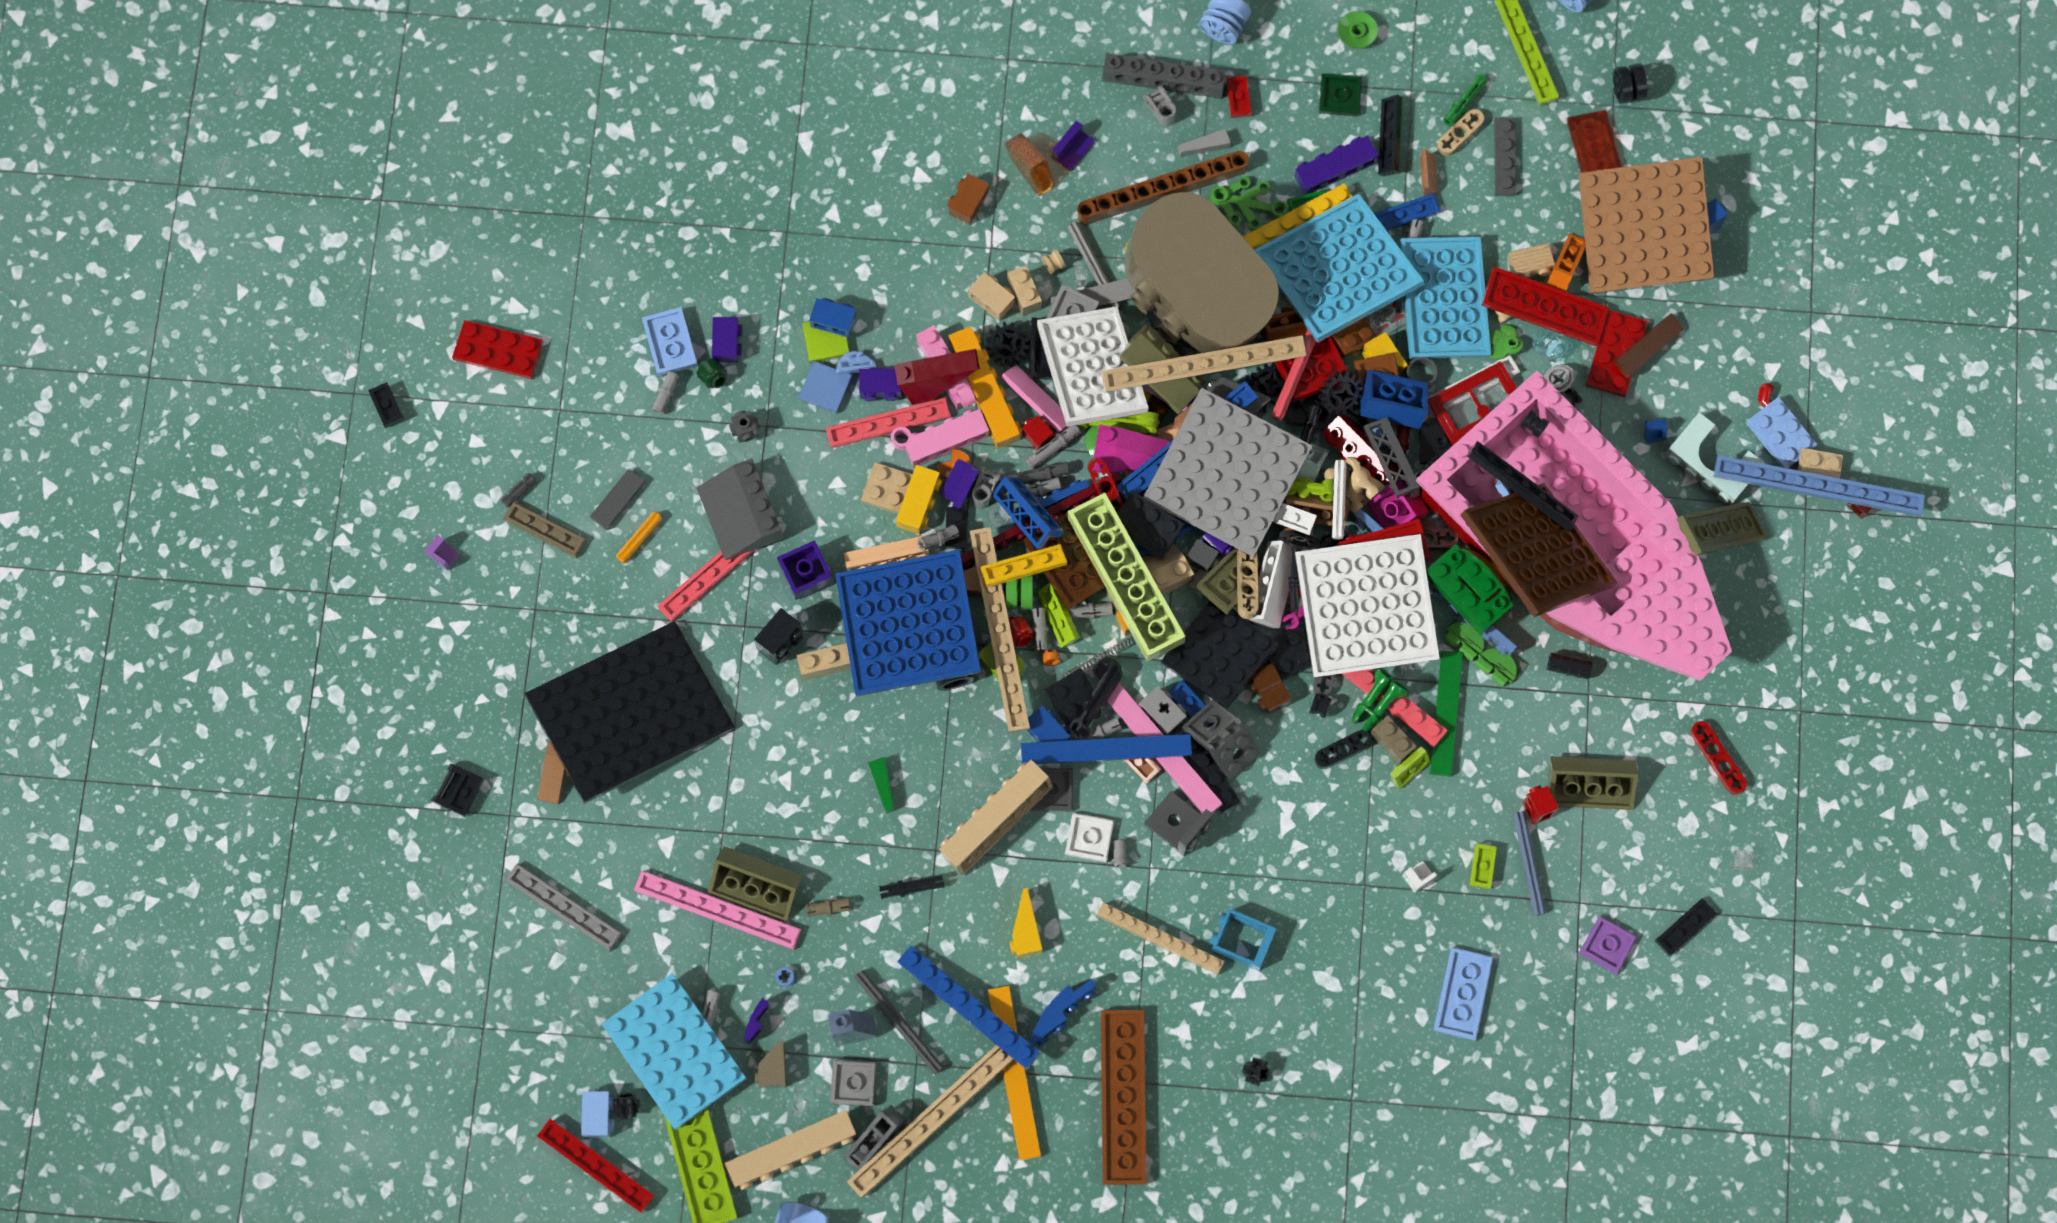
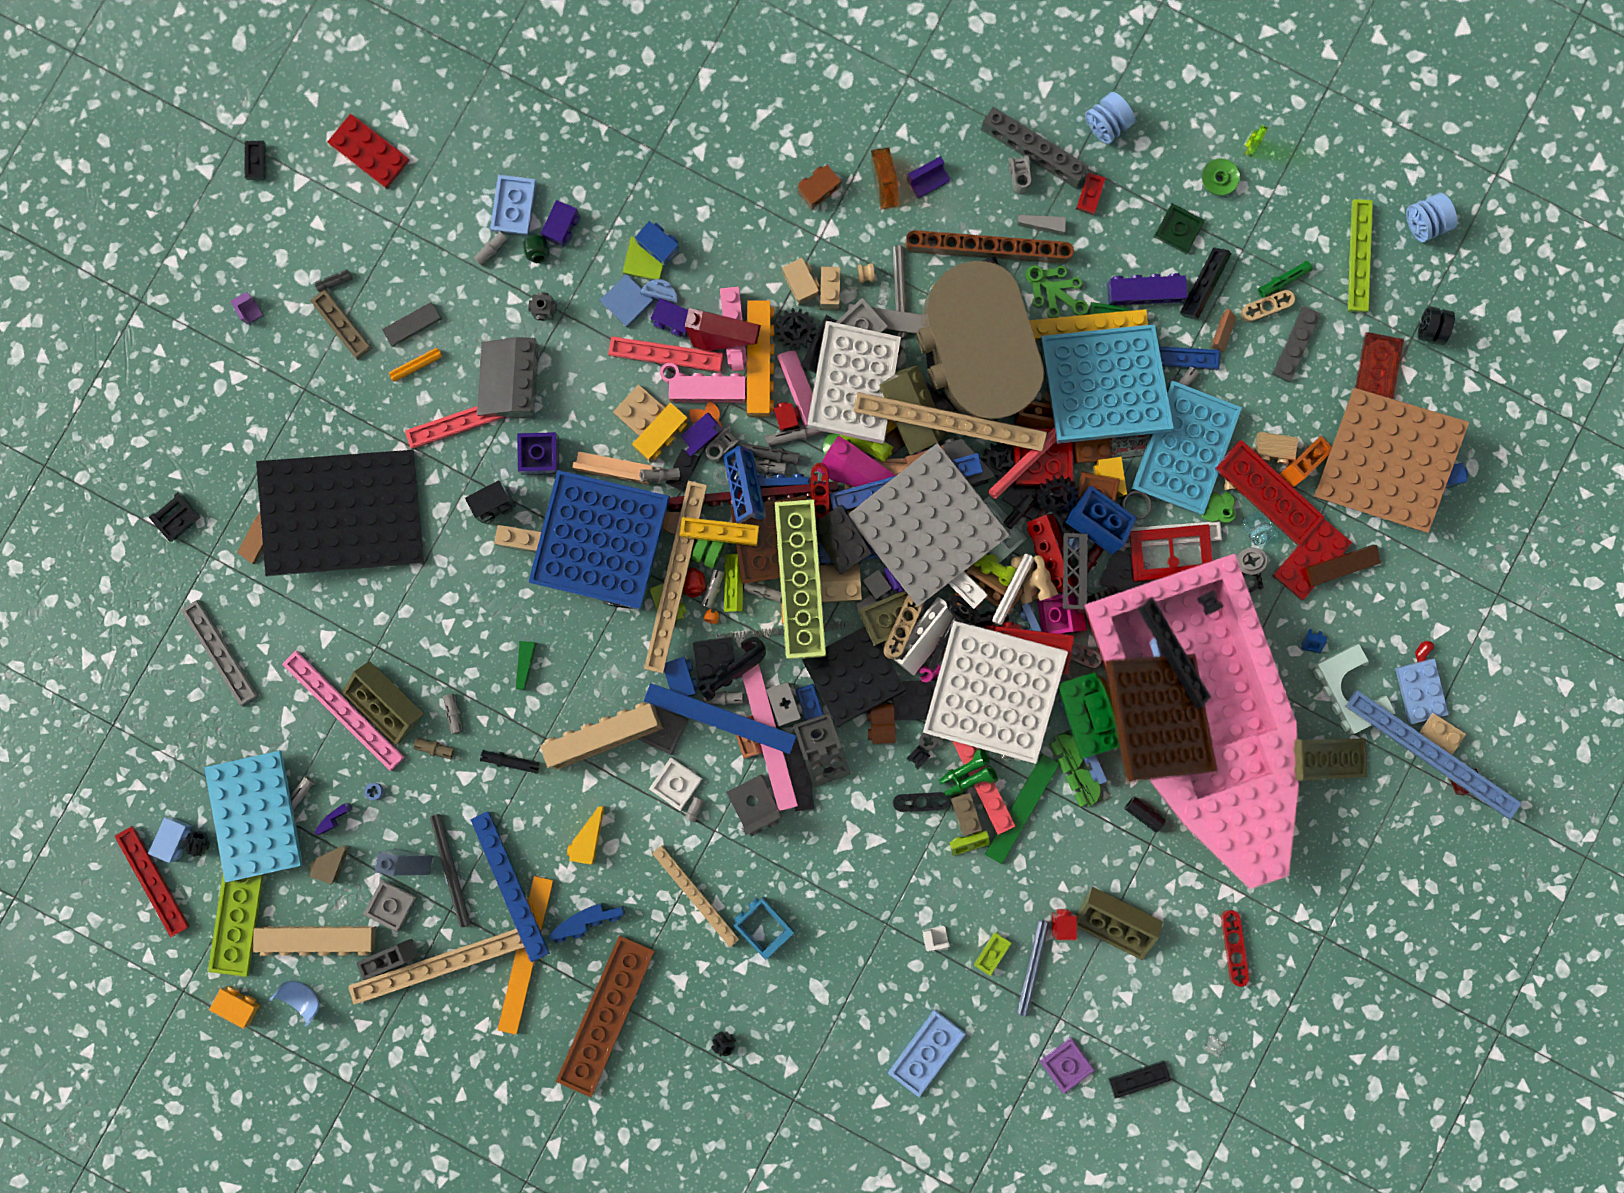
camera: 25 degrees right, 10 degrees up
none -> light grey pin [442,693,463,734]

